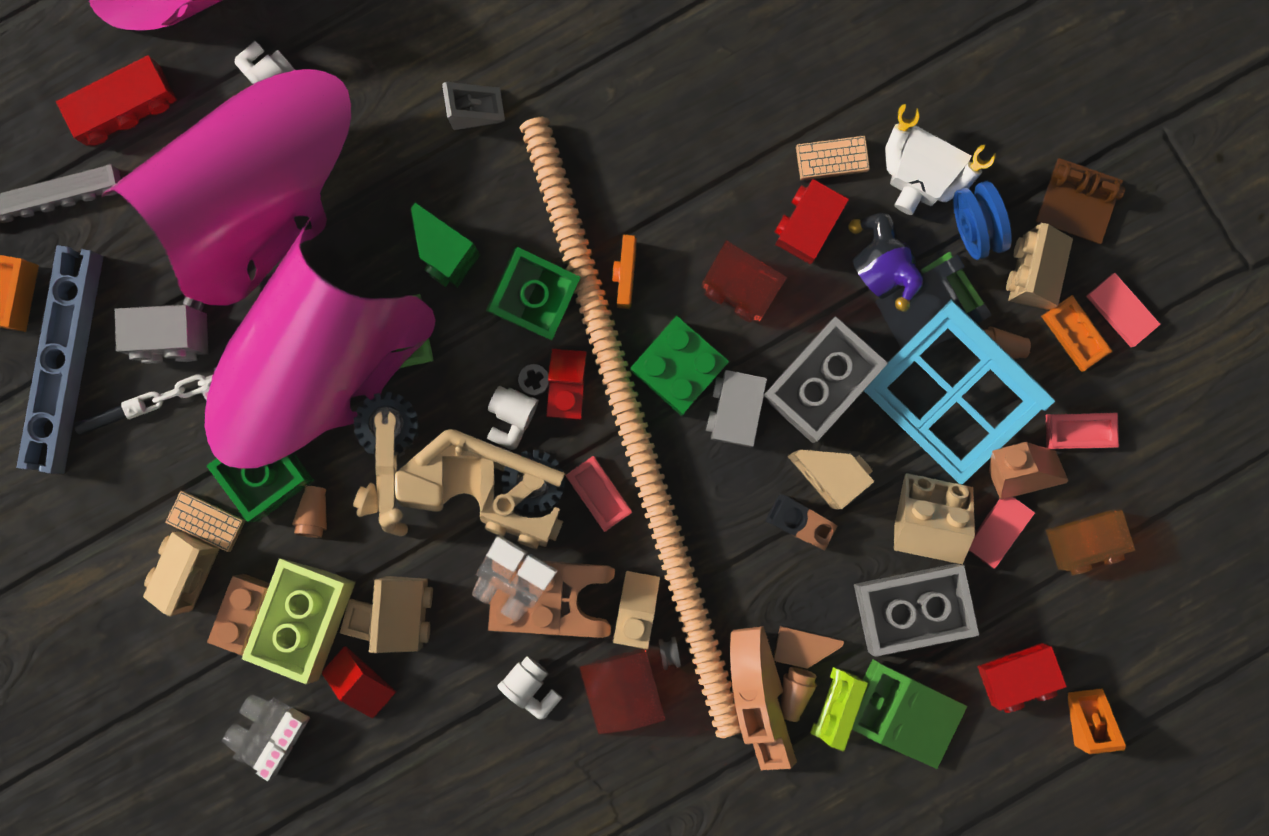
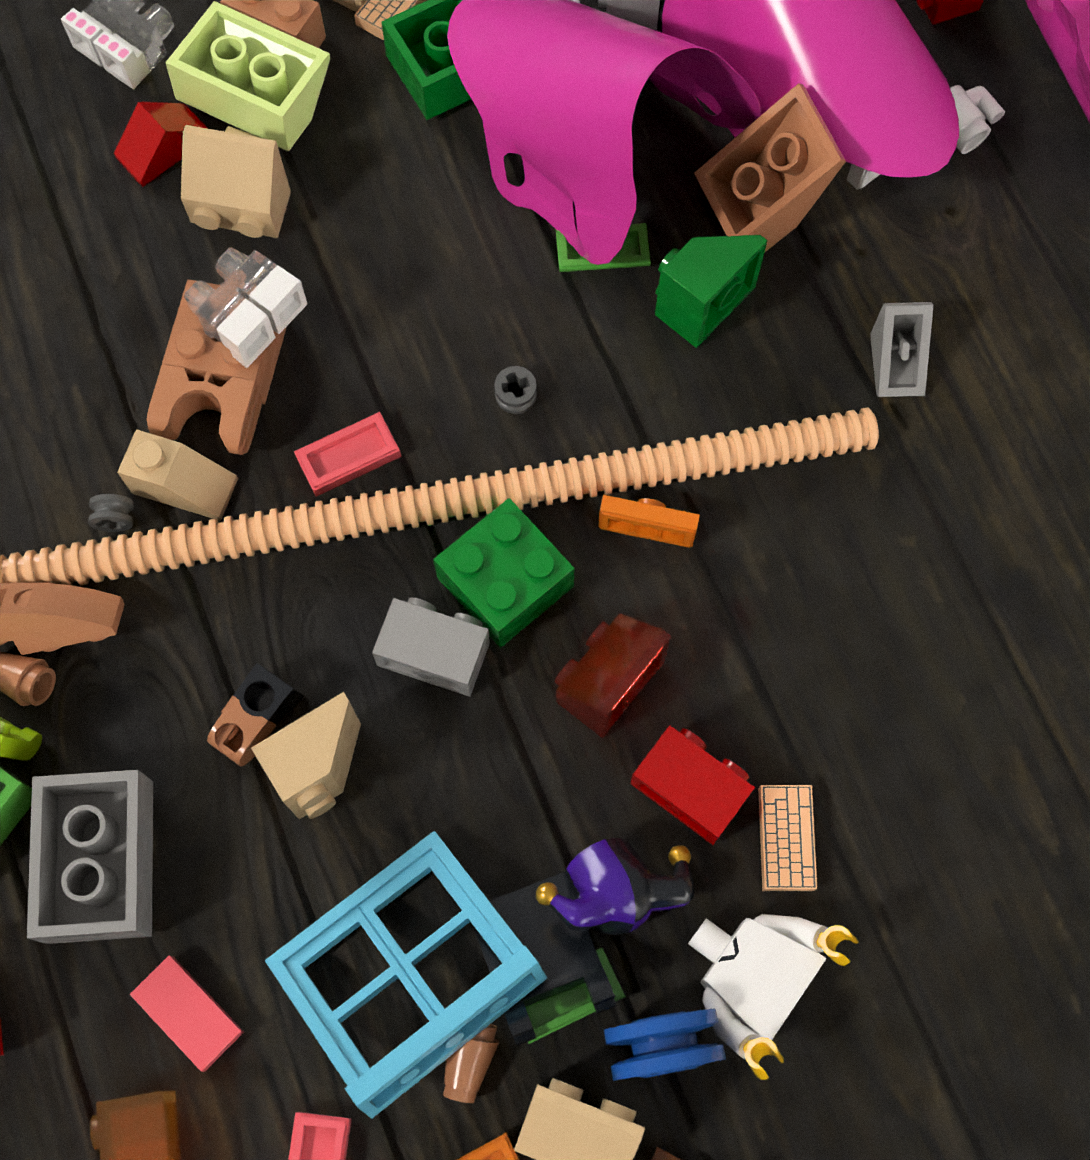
camera: 95 degrees right, 15 degrees down
nougat cone [292,486,327,538] -> none
tan piece [353,392,565,549] -> none
green slope [486,247,581,340] -> none
white piece [487,386,539,450] -> none
white piece [497,656,562,719] -> none
red slope [547,349,587,420] -> none
clear red slope [579,648,665,734] -> none
light grey brick [763,316,888,443] -> none
nougat tile [773,626,844,669] -> none
tan slope [894,473,975,564] -> none
nougat slope [989,442,1068,500] -> none
none -> nougat slope [694,83,846,252]

